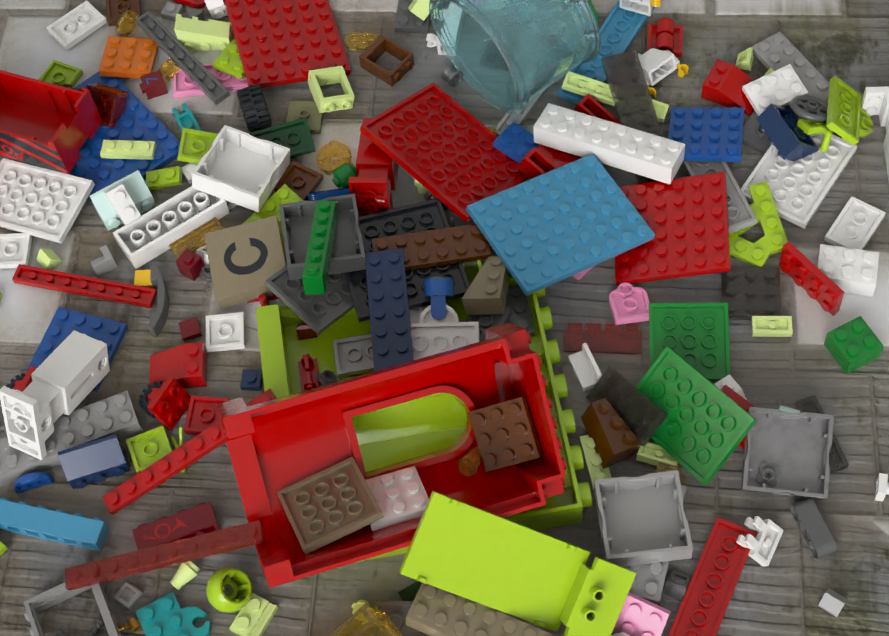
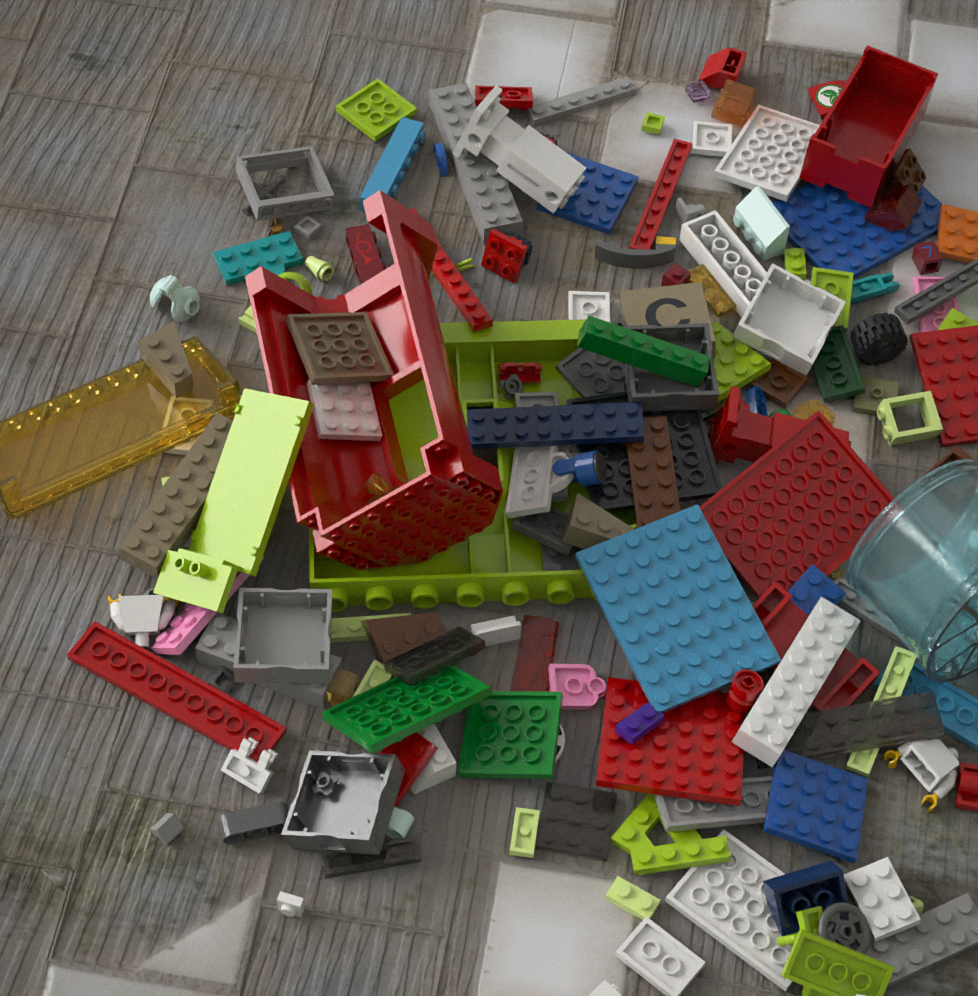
camera: 85 degrees right, 5 degrees down
yellowish green slope [36,248,62,270] -> none
lime tile [39,60,83,88] -> none
slope [58,434,131,489] -> none
clear red plate [65,520,265,591] -> none
yellowish green plate [100,140,157,160] -> none
white brick [104,182,141,225] -> none
lime plate [126,425,172,474] -> none
red slope [149,342,207,388] -> none
clear yellow plate [158,58,180,81] -> none
dark red tile [178,317,202,341] -> none
red plate [184,395,230,435] -> none
red slope [701,59,755,116] -> none
yellowish green slope [735,47,754,71] -> none
red plate [779,241,845,316] -> none
white brick [816,244,879,297] -> none
green brick [824,316,884,374] -> none
none -> yellowish green plate [605,876,661,920]
none -> dark purple plate [615,703,665,745]
none -> red wheel [726,669,764,714]

